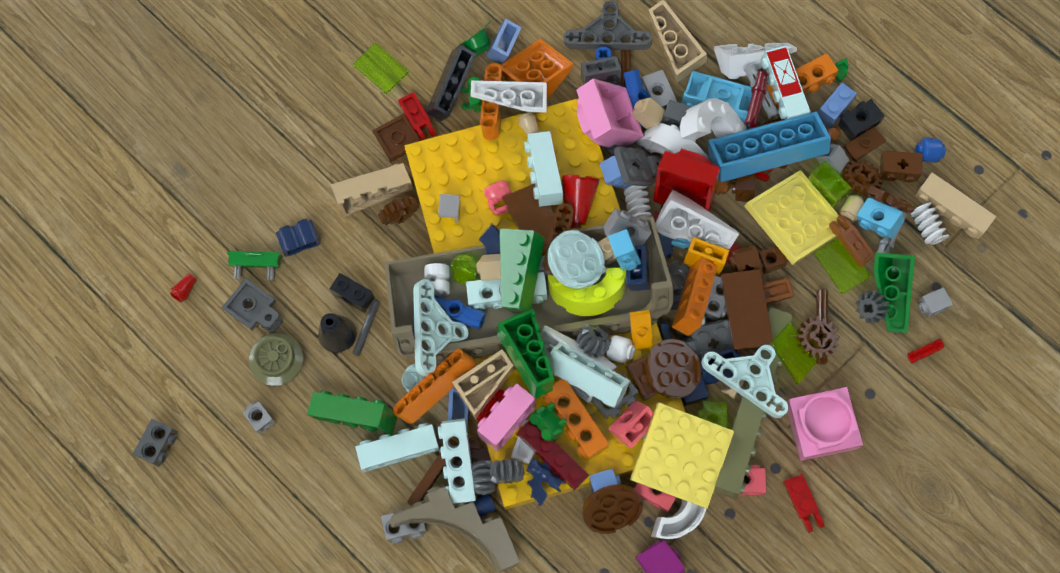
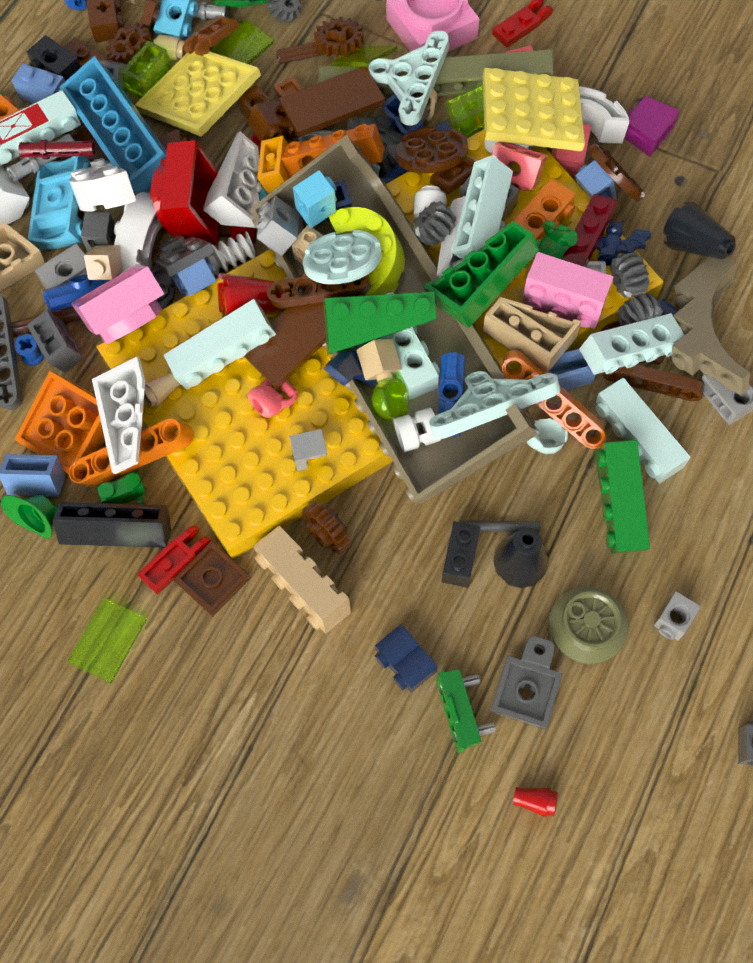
camera: 110 degrees left, 5 degrees down
light orange plate [629,310,653,349] -> none
none -> black cone [663,201,736,259]

